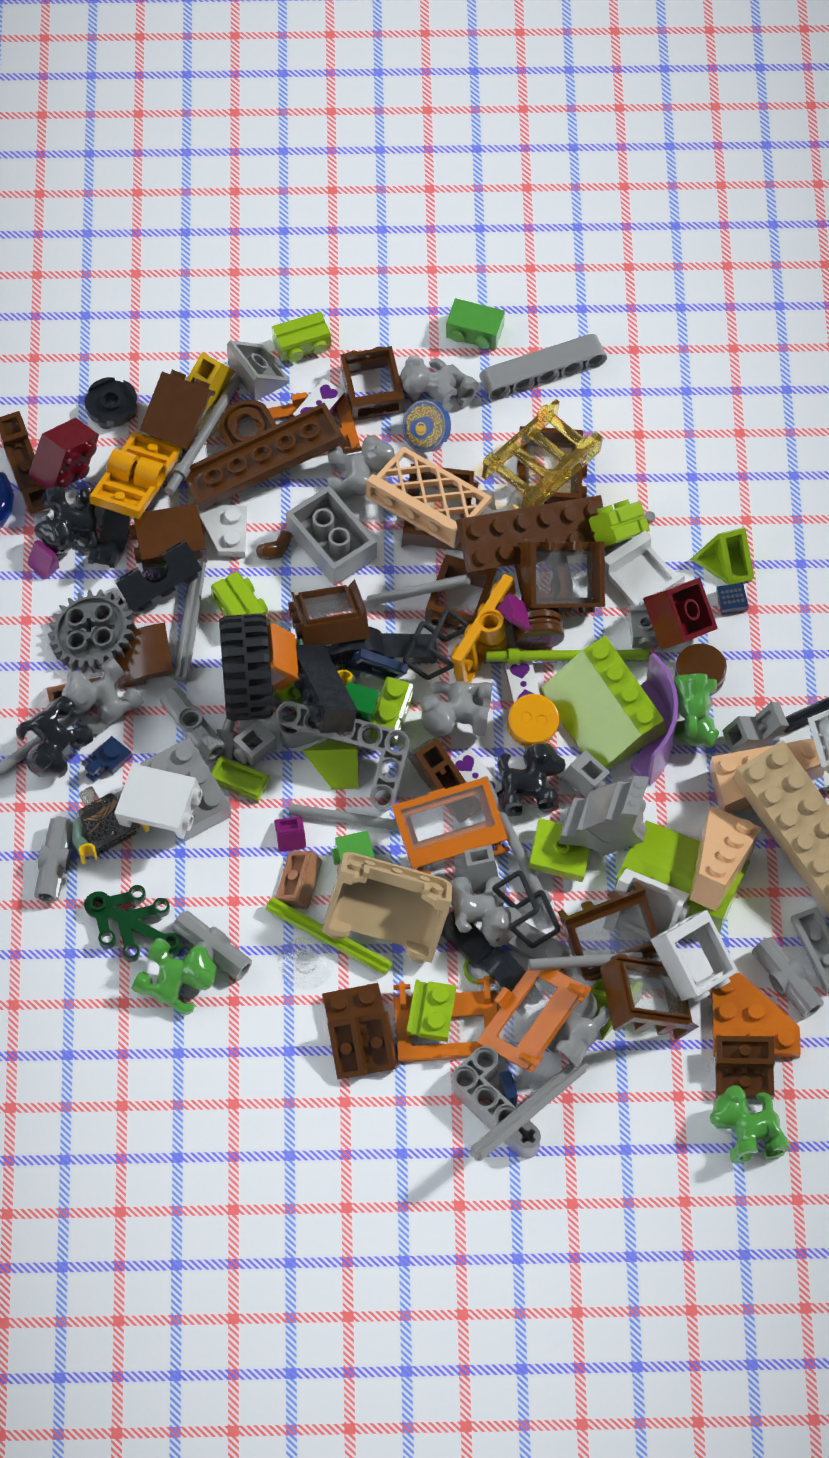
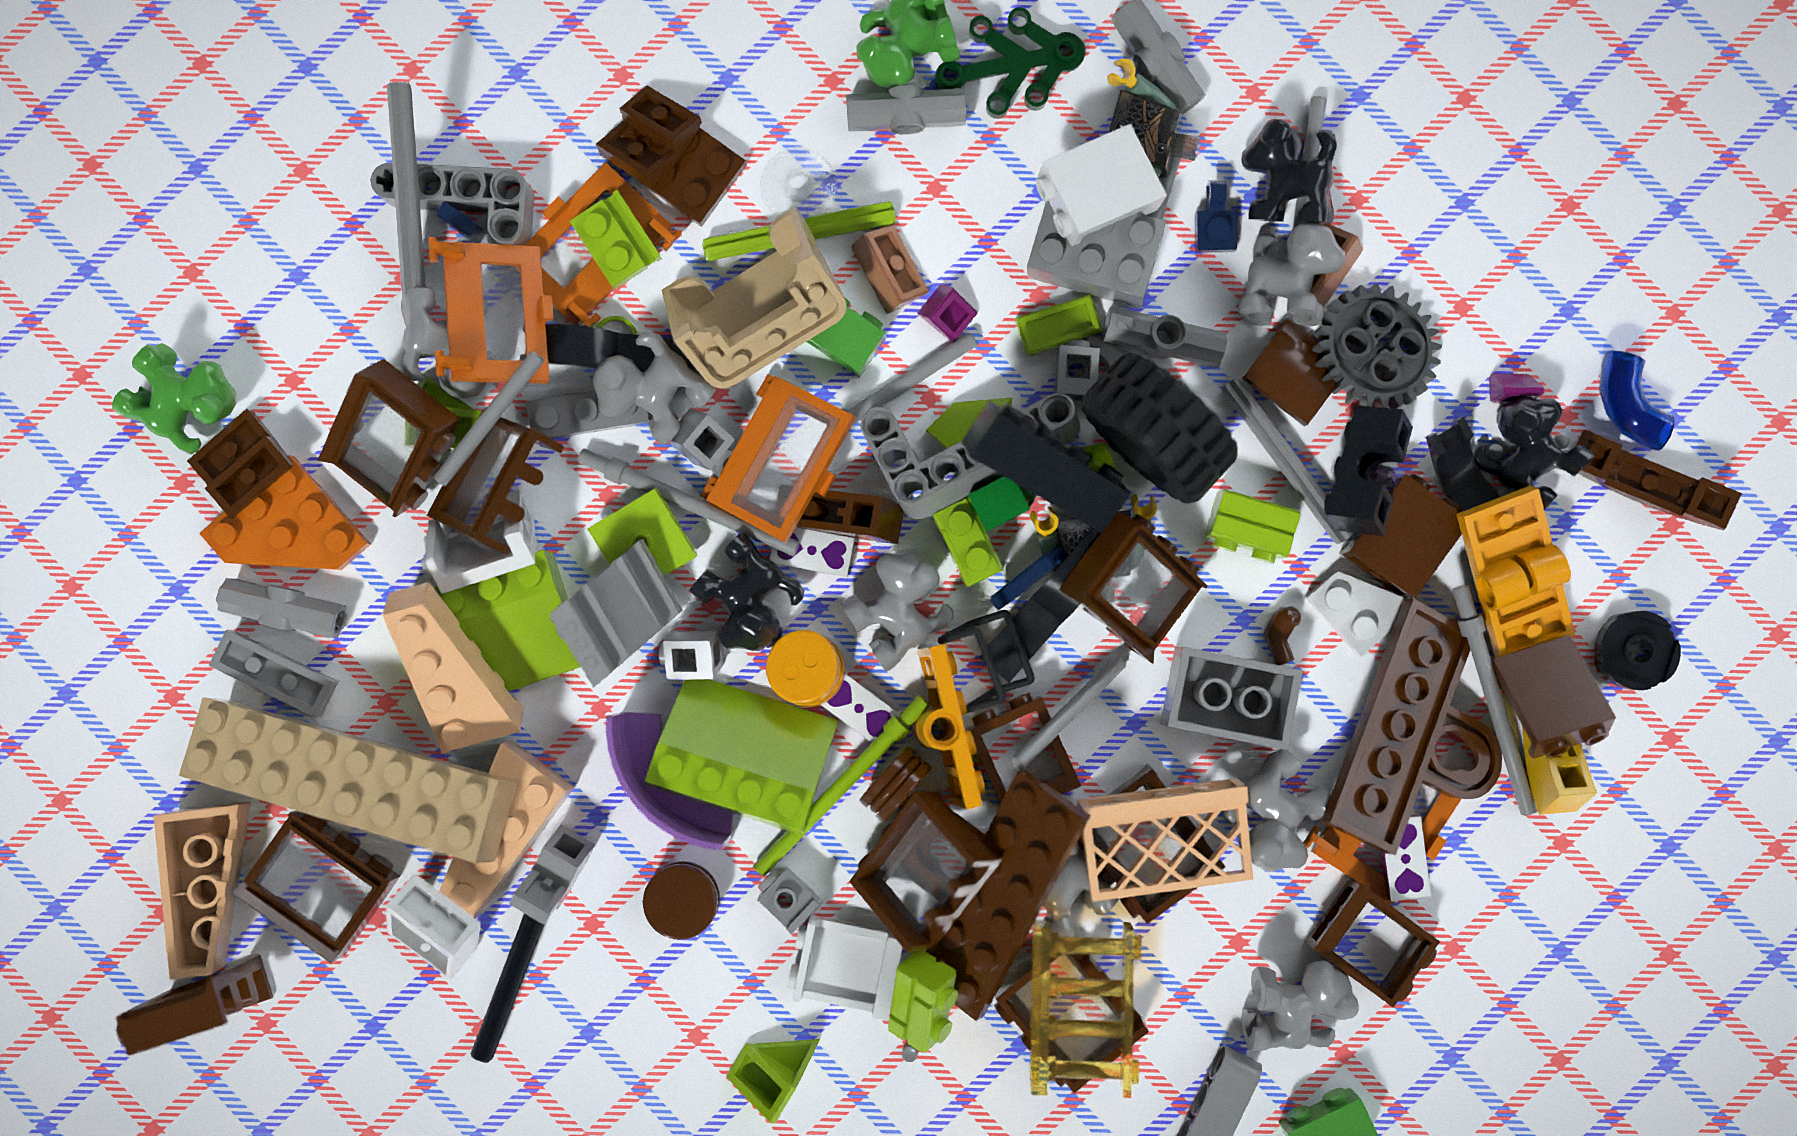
camera: 140 degrees right, 25 degrees up
dark red brick [28,417,99,489] -> none
light grey slope [227,340,290,401] -> none
orange panel [267,622,299,692] -> none
lime brick [271,311,332,362] -> none
tile [402,399,451,453] -> none
black piece [492,870,561,948] -> none
magenta slope [497,594,530,632] -> none
dark red brick [643,577,718,650] -> none
white window [650,910,738,1002] -> none
bright green animal [674,674,719,748] -> none
dark blue tile [716,583,749,614] -> none

